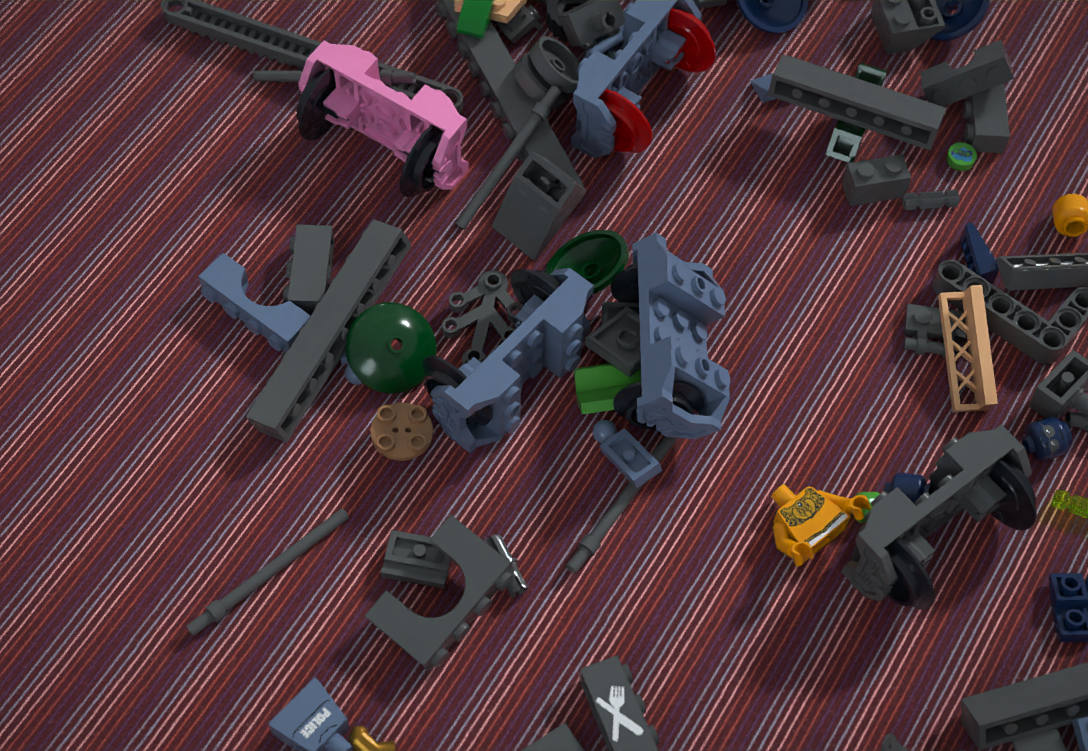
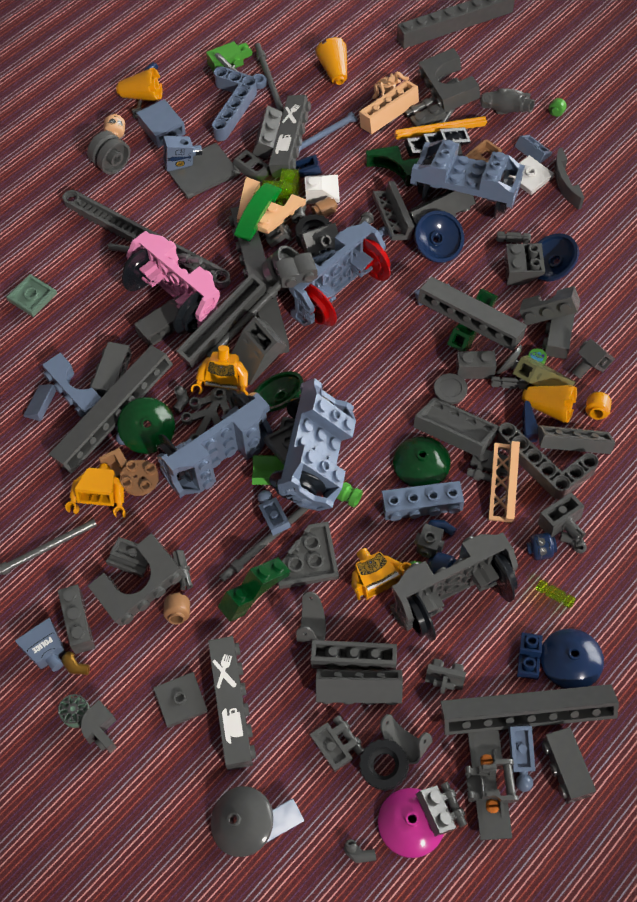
camera: 15 degrees right, 0 degrees up
none -> sand green plate [6,274,57,317]
none -> sand blue slope [23,384,56,421]
none -> dark grey arch [58,584,95,655]
none -> light orange torso [65,463,126,518]
none -> medium nougat panel [99,448,127,478]
none -> dark grey brick [134,296,179,347]
none -> medium nougat head [163,593,190,625]
none -> dark grey arm [173,385,189,413]
none -> dark grey brick [176,273,267,369]
none -> light orange torso [191,345,249,395]
none -> dark green arch [218,557,291,622]
none -> dark grey brick [275,253,318,288]
none -> dark grey plate [278,522,339,589]
none -> dark grey piece [296,592,326,643]
none -> dark grey brick [311,640,397,670]
none -> dark grey brick [316,669,403,705]
none -> bright green wheel [336,482,363,508]
none -> sand blue brick [382,481,464,521]
none -> dark green dish [393,436,451,487]
none -> dark grey slope [414,397,499,458]
none -> dark grey brick [414,523,445,558]
none -> dark grey hips [425,659,466,694]
none -> dark blue arm [428,520,457,537]
none -> dark grey piece [434,373,468,404]
none -> dark grey dish [496,344,522,374]
none -> olive slope [513,355,575,386]
none -> light orange cone [522,385,577,423]
none -> dark grey brick [572,339,615,379]

